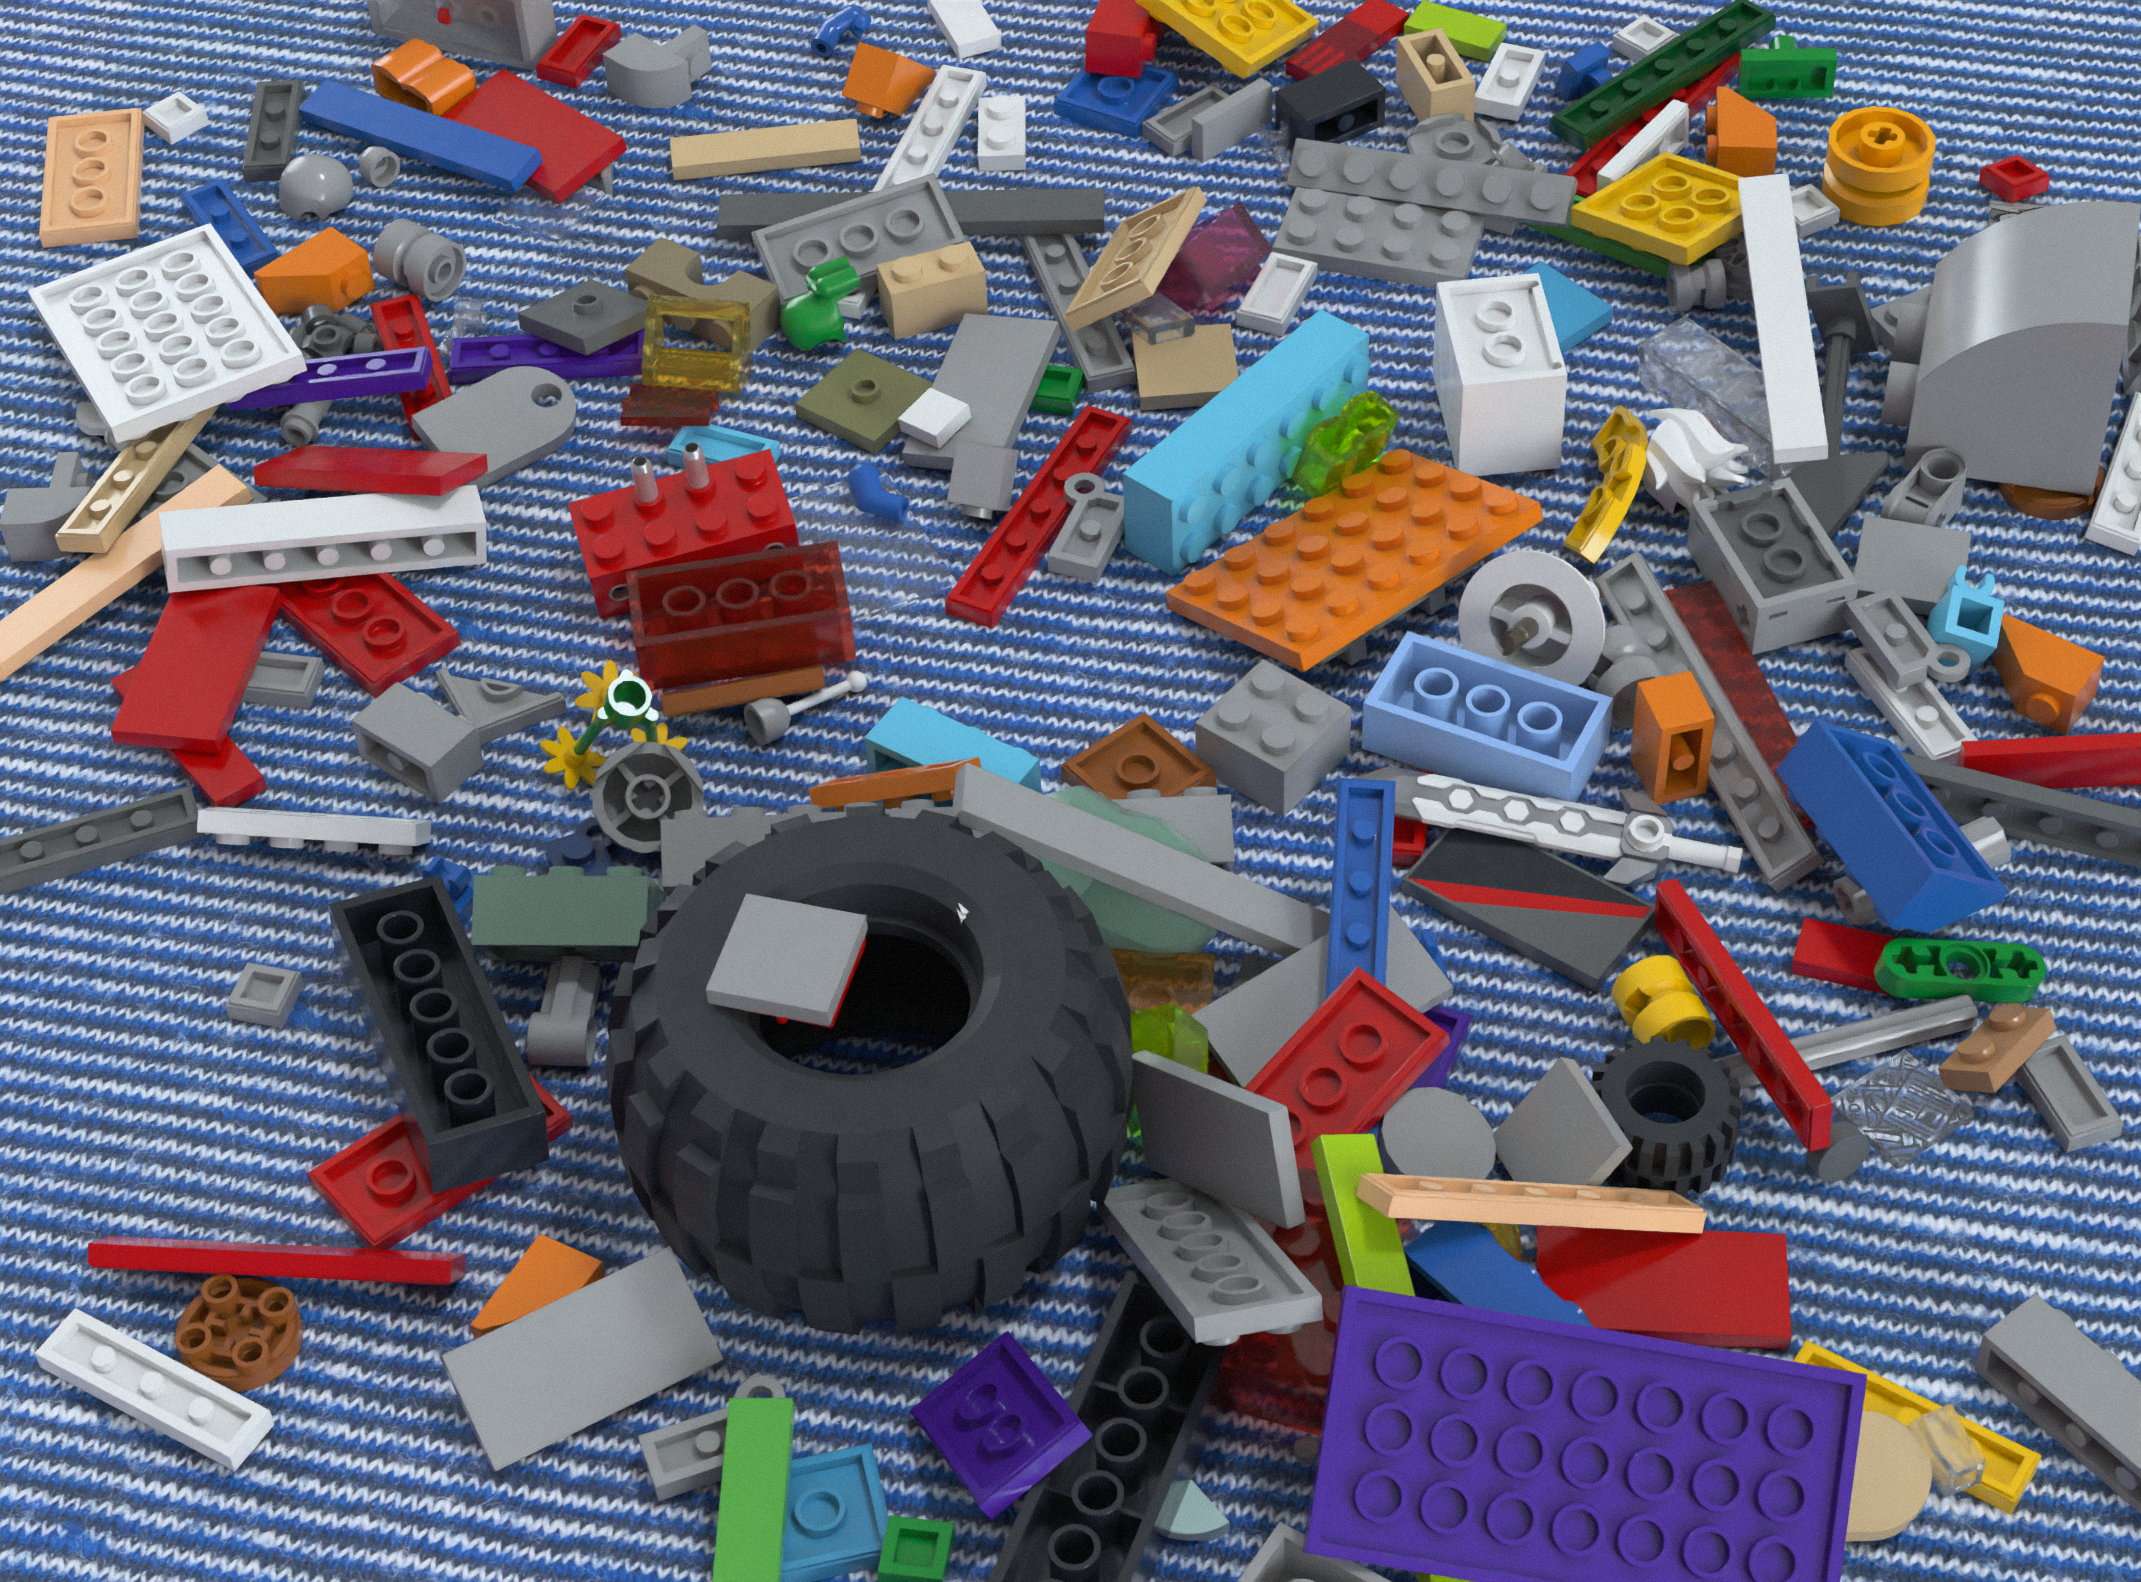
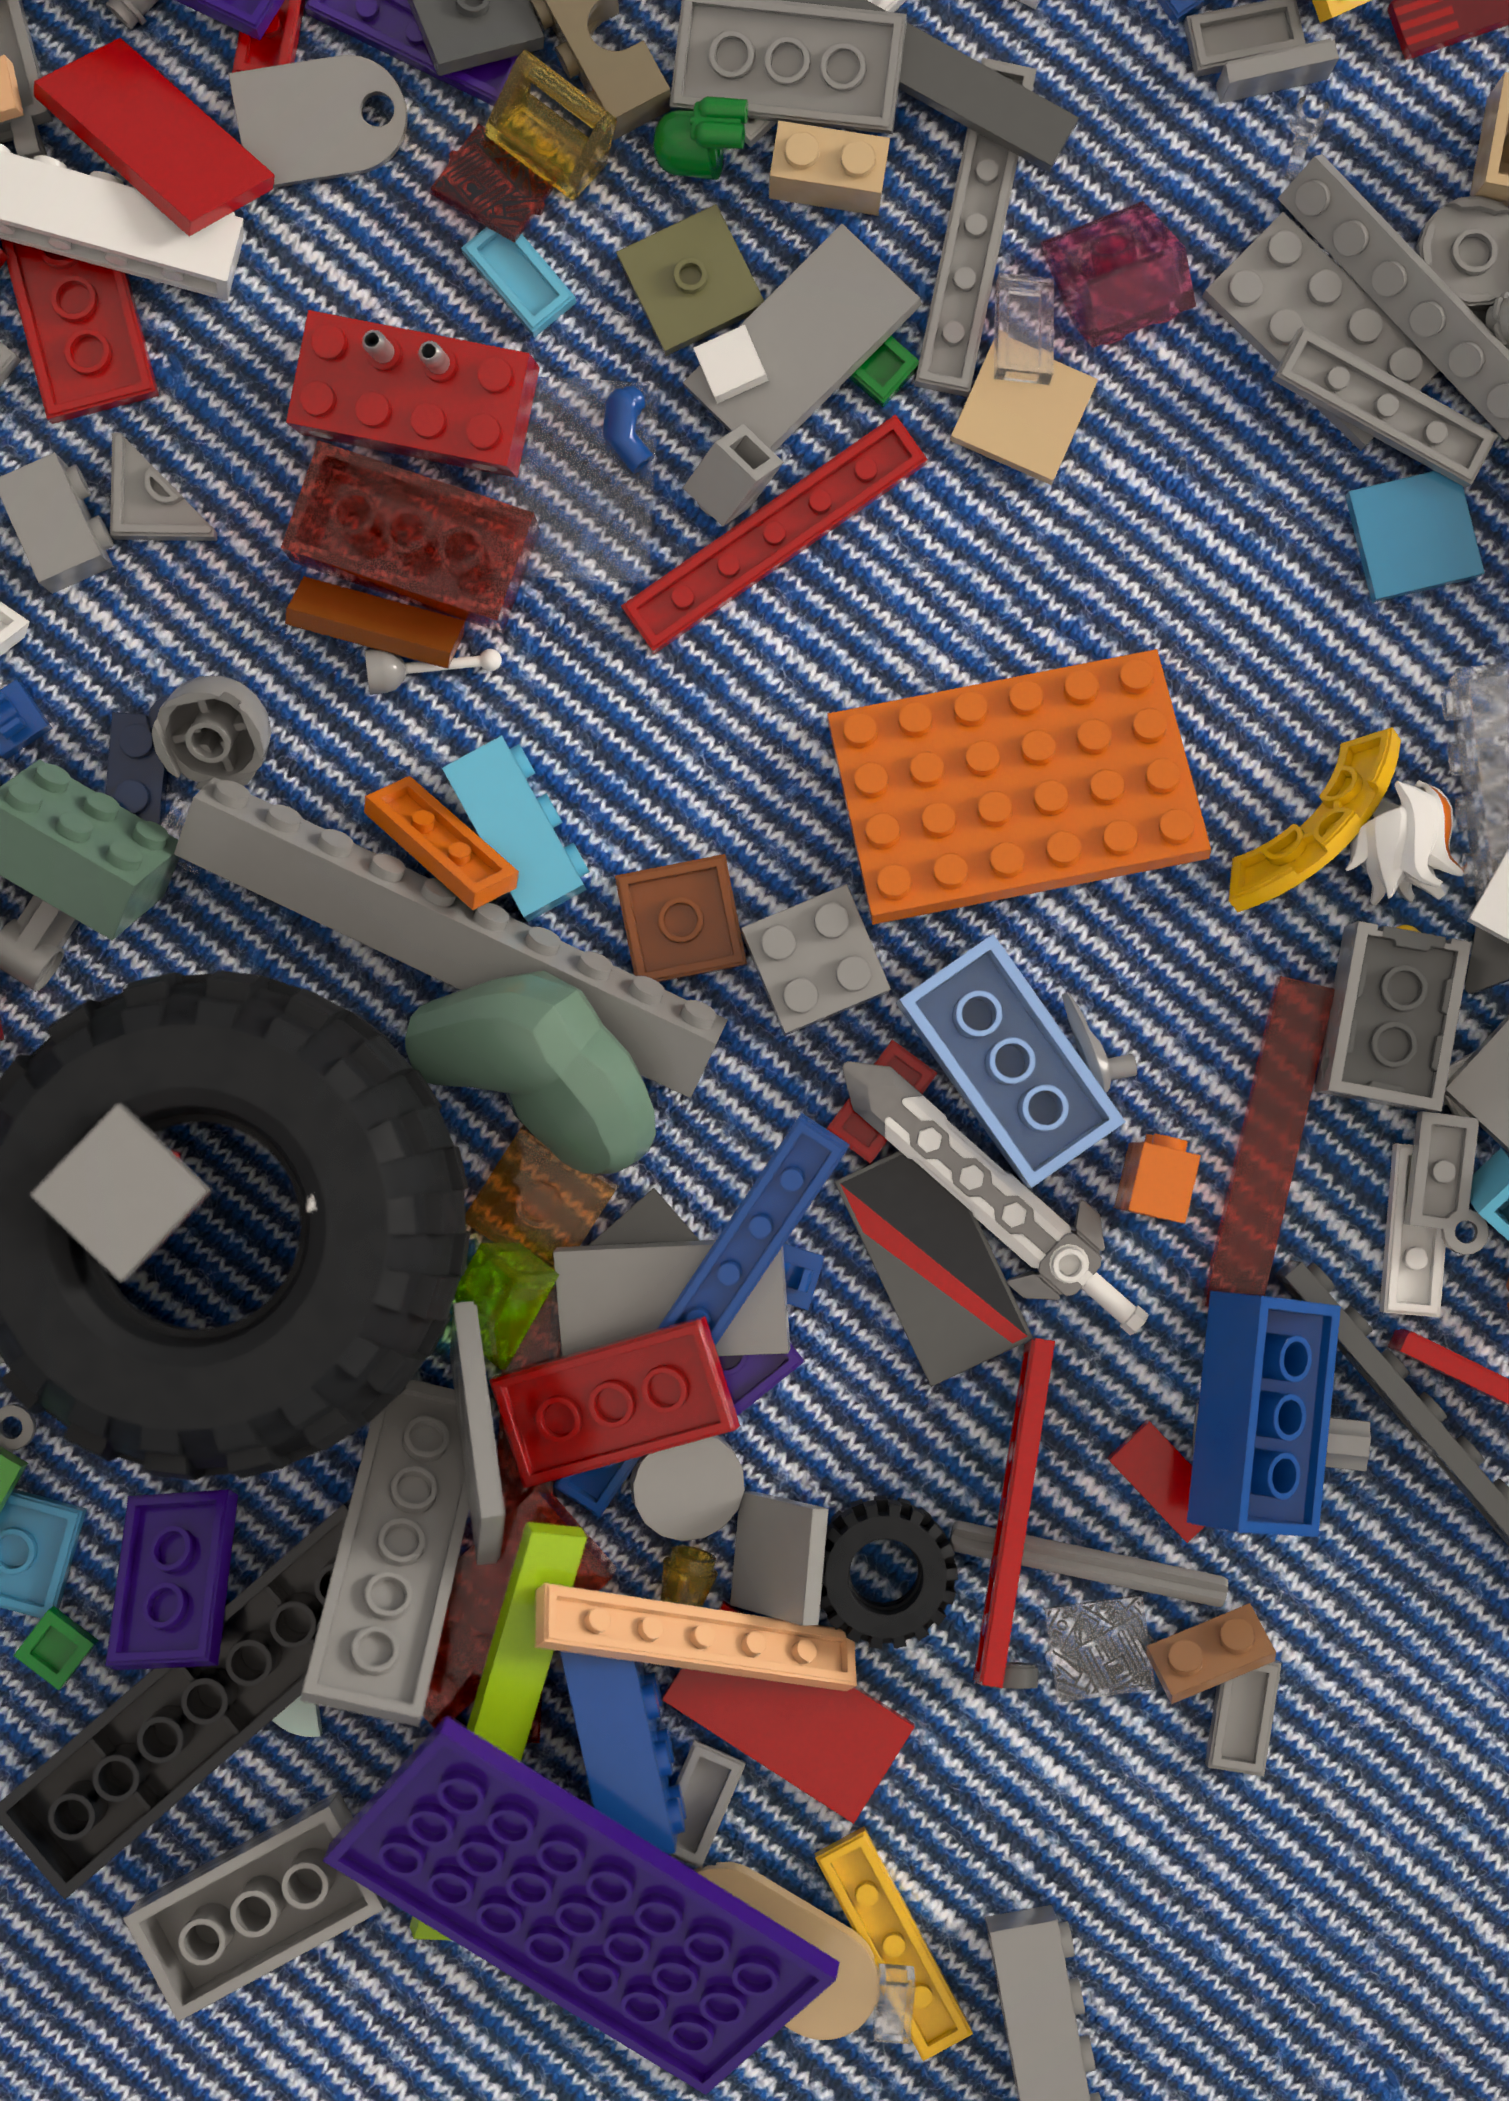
camera: 20 degrees right, 40 degrees up
plant [539,660,688,790] -> none
light grey tile [952,762,1330,958] -> none
light grey hinge [1047,473,1125,583] -> none
tan tile [1063,186,1207,332] -> none
medium azure brick [1123,309,1371,577] -> none
white tile [1236,252,1317,337] -> none
black brick [1275,59,1386,146] -> none
clear neon green brick [1291,390,1400,498] -> none
white container [1433,273,1568,476] -> none
white piece [1458,550,1605,686] -> none
light grey wheel [1586,625,1665,728] -> none
light grey tile [1593,550,1825,893] -> none
yellow wheel [1611,955,1716,1050] -> none
green beam [1874,938,2046,1003] -> none
none -> light grey tile [1271,326,1498,488]

